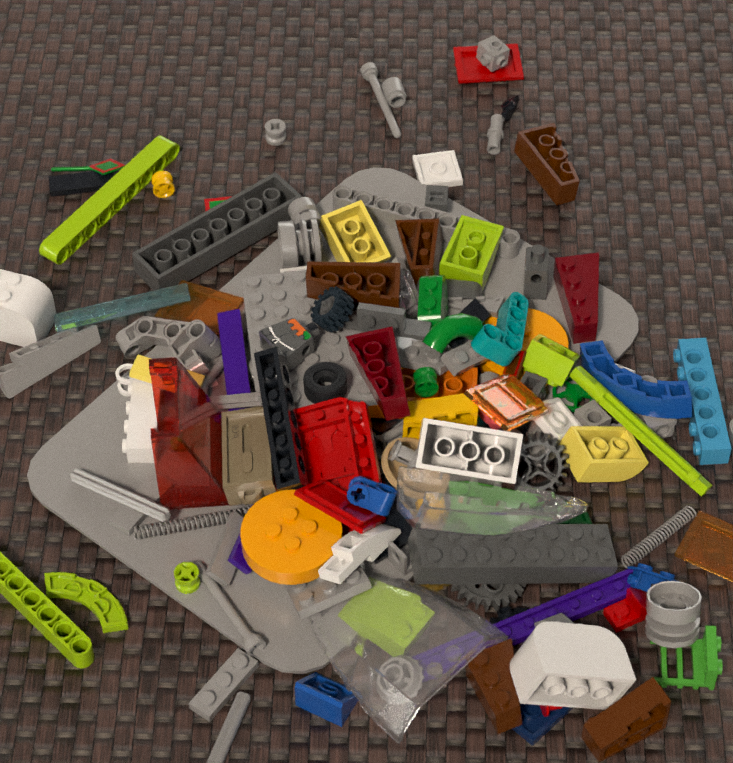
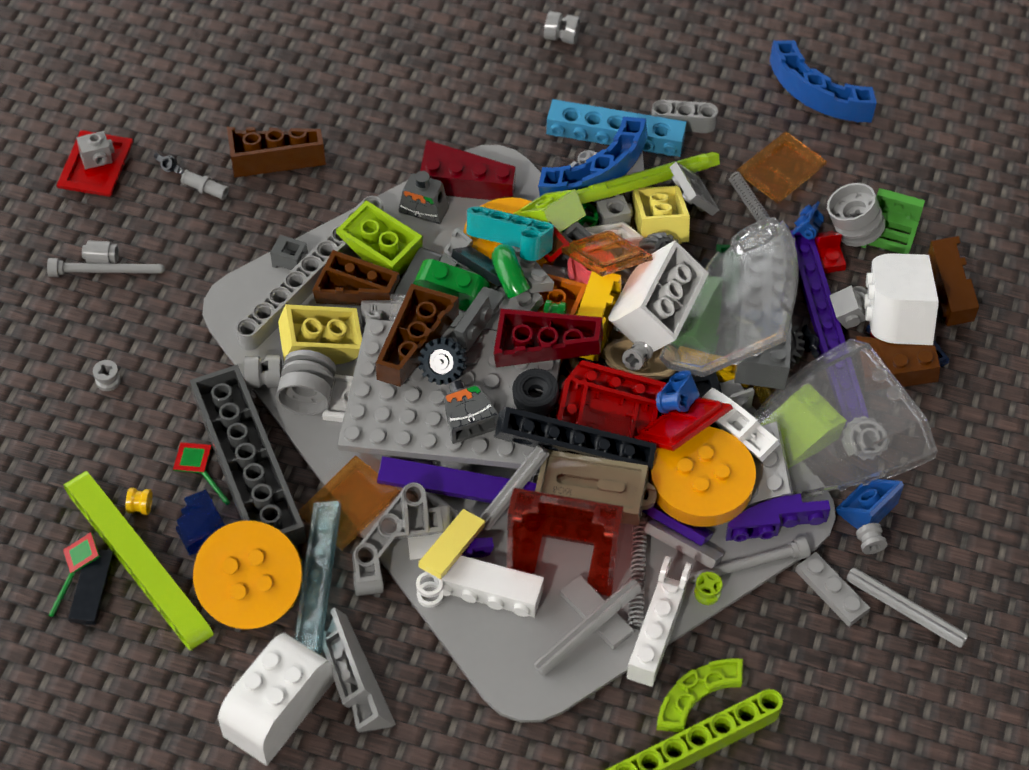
camera: 75 degrees left, 5 degrees up
white tile [412,150,463,187] -> none
none -> clear blue piece [175,490,225,556]
none -> light orange brick [193,521,303,629]
none -> white hinge [627,556,692,687]
none -> light grey plate [669,162,719,216]
none -> dark purple slope [725,493,830,542]
none -> light grey wheel [856,523,888,554]

